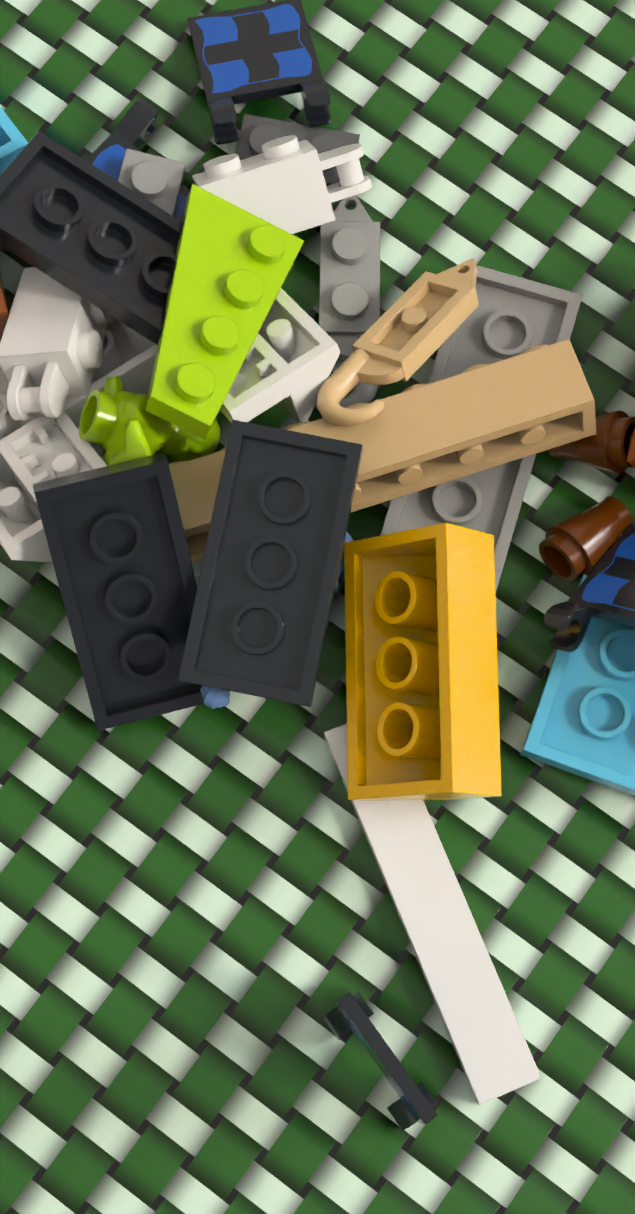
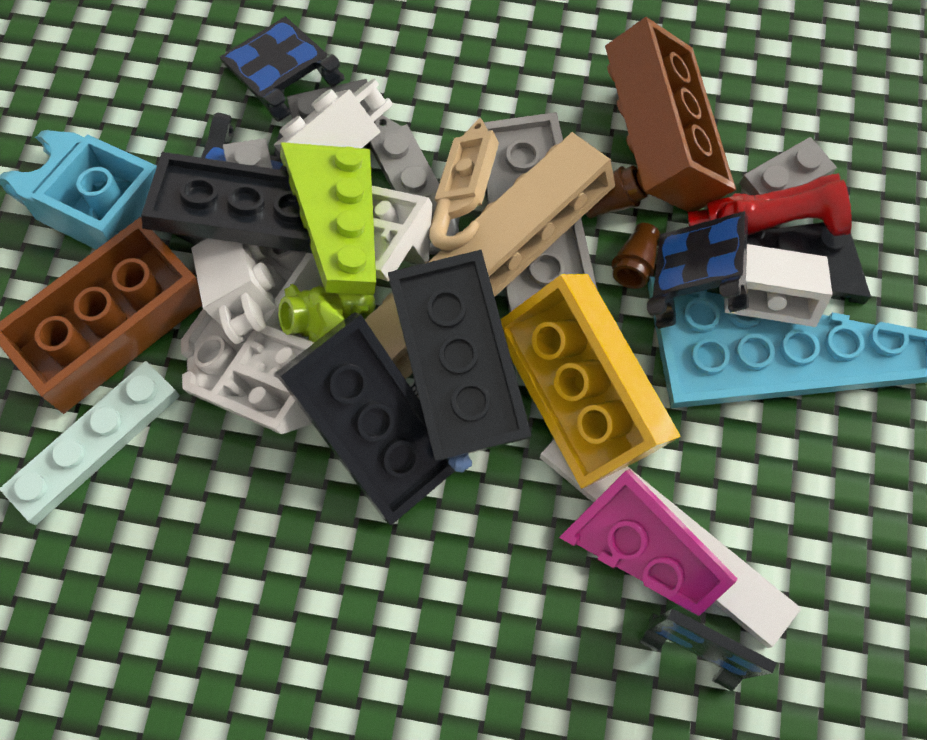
camera: 25 degrees left, 5 degrees down
none -> dark pink wing [559,469,738,616]

